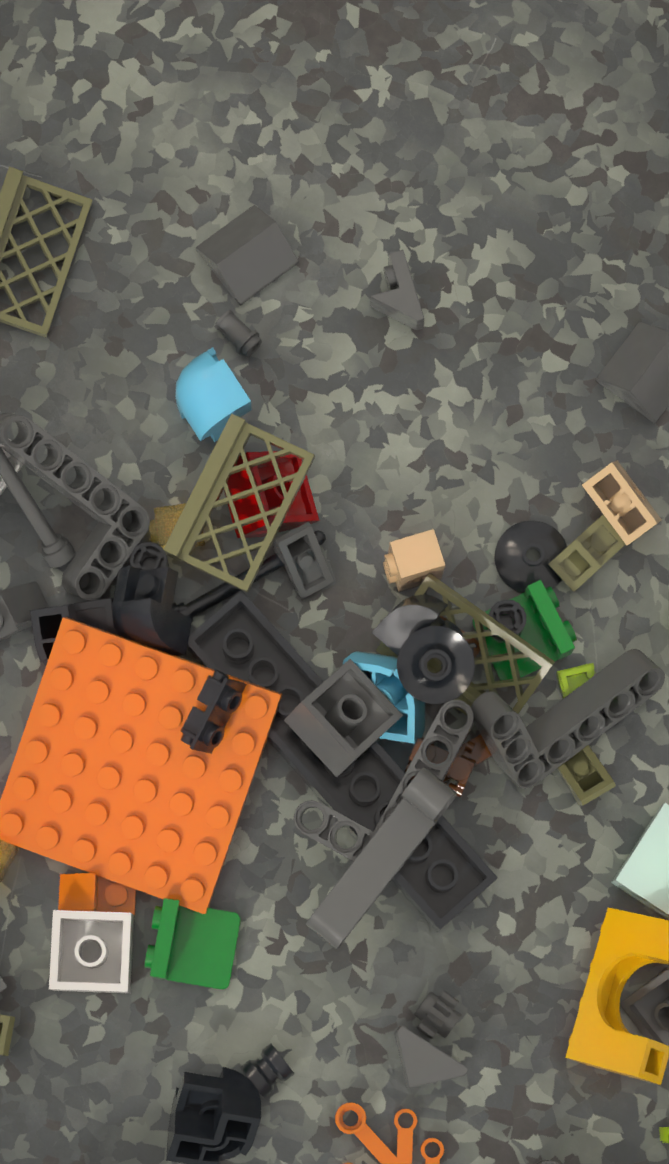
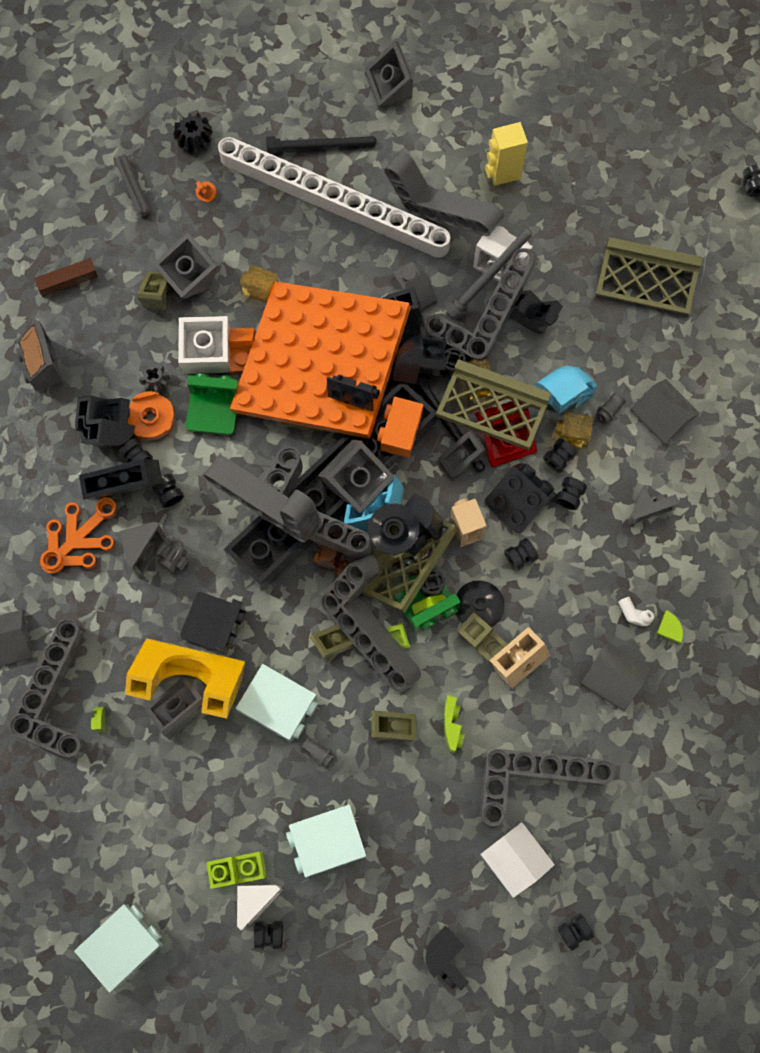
camera: 90 degrees right, 5 degrees down
none -> black brick [79,459,163,500]
none -> orange plate [127,391,175,441]
none -> dark grey gear [139,363,170,393]
none -> black wheel [152,474,184,508]
none -> black bracket [180,592,247,655]
none -> orange brick [377,397,424,458]
none -> lime tile [411,595,446,615]
none -> black bracket [485,463,557,533]
none -> black wheel [504,538,539,572]
none -> black brick [510,290,563,333]
none -> black wheel [543,438,577,473]
none -> clear yellow brick [555,412,594,448]
none -> black wheel [555,477,587,510]
none -> white arm [618,597,654,627]
none -> lime tile [656,610,683,644]

